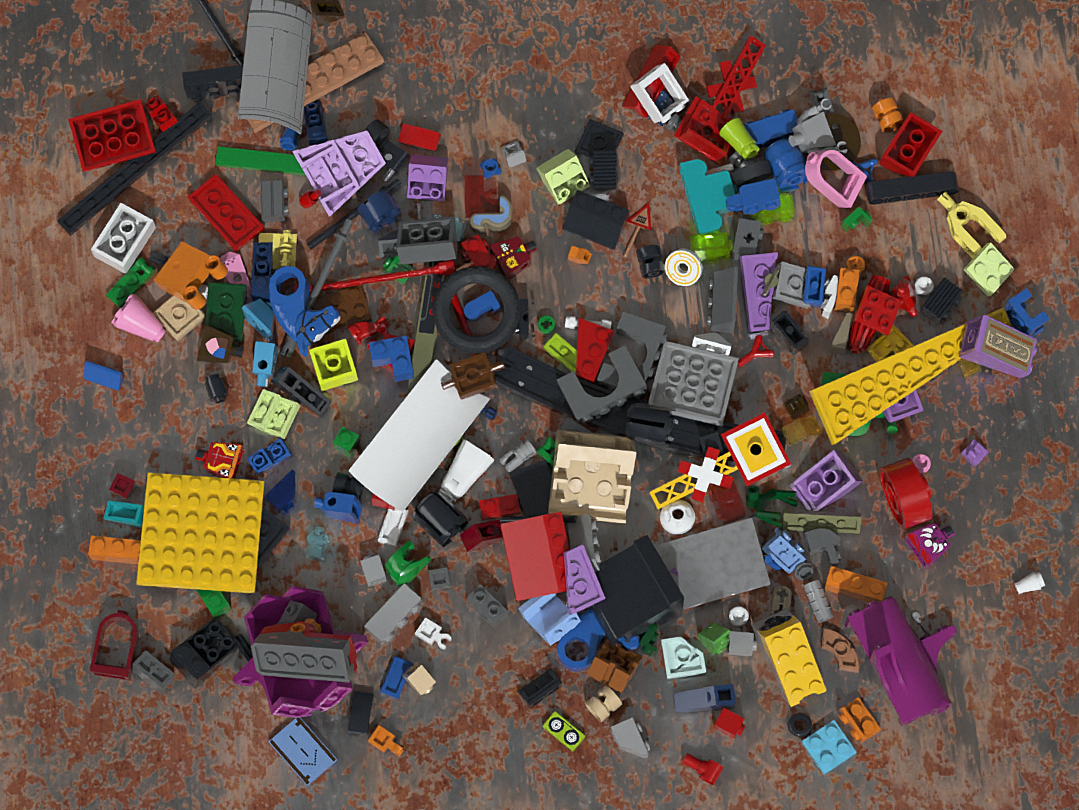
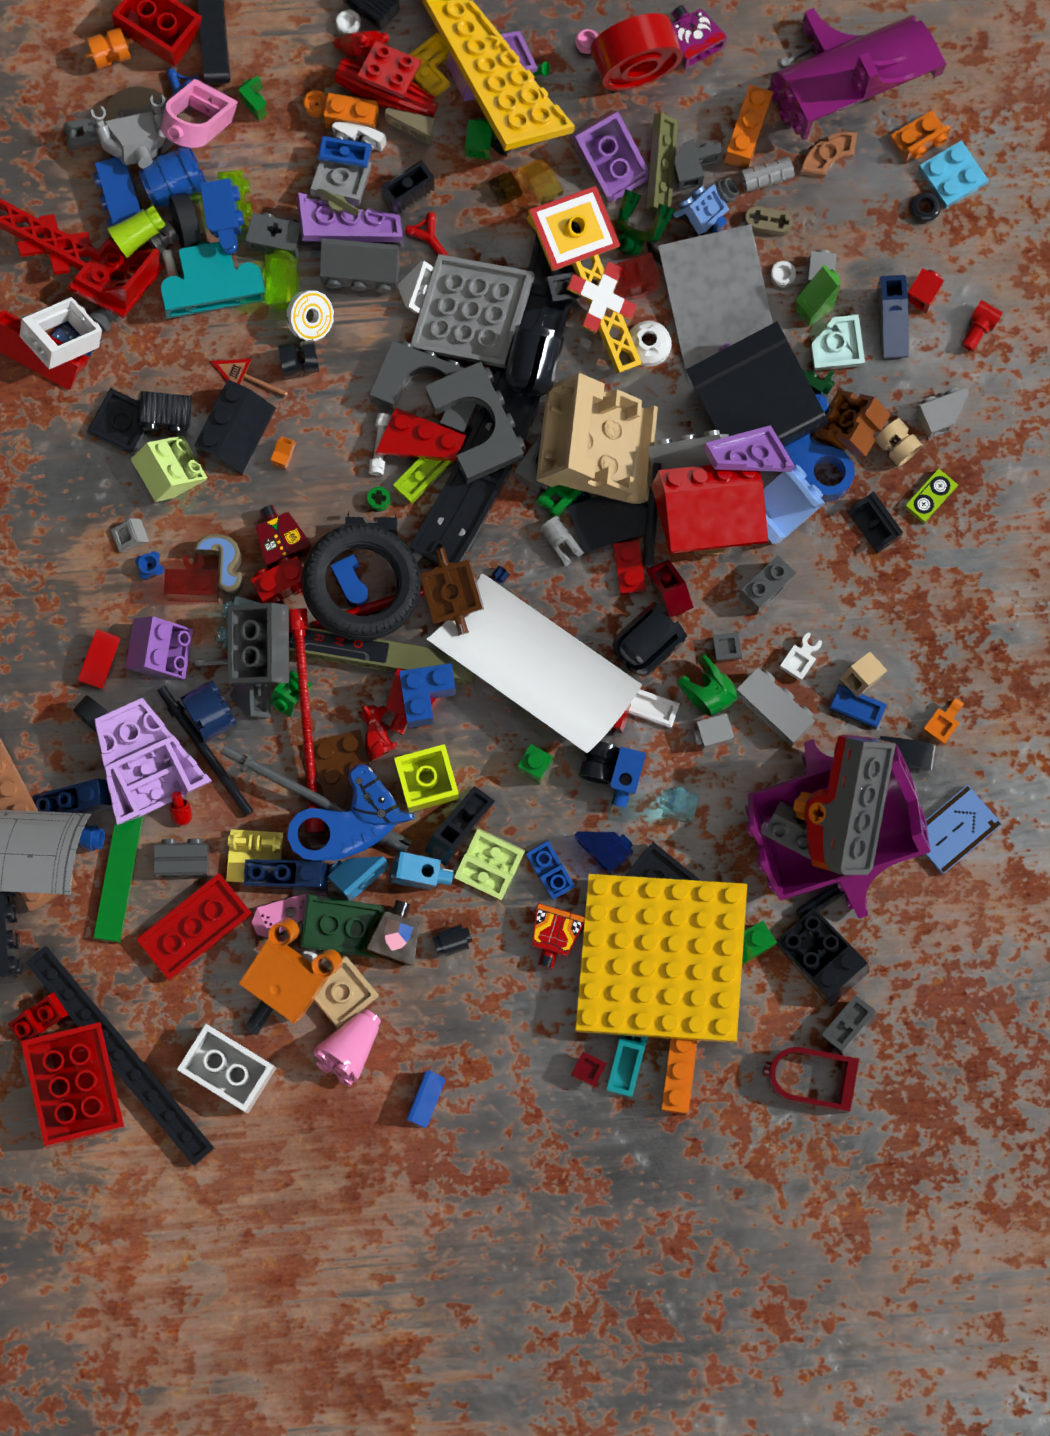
camera: 90 degrees left, 5 degrees up
green plate [106,257,156,308] -> none
black piece [378,139,409,182] -> none
white piece [439,440,494,502] -> none
yellow piece [751,609,827,707] -> none

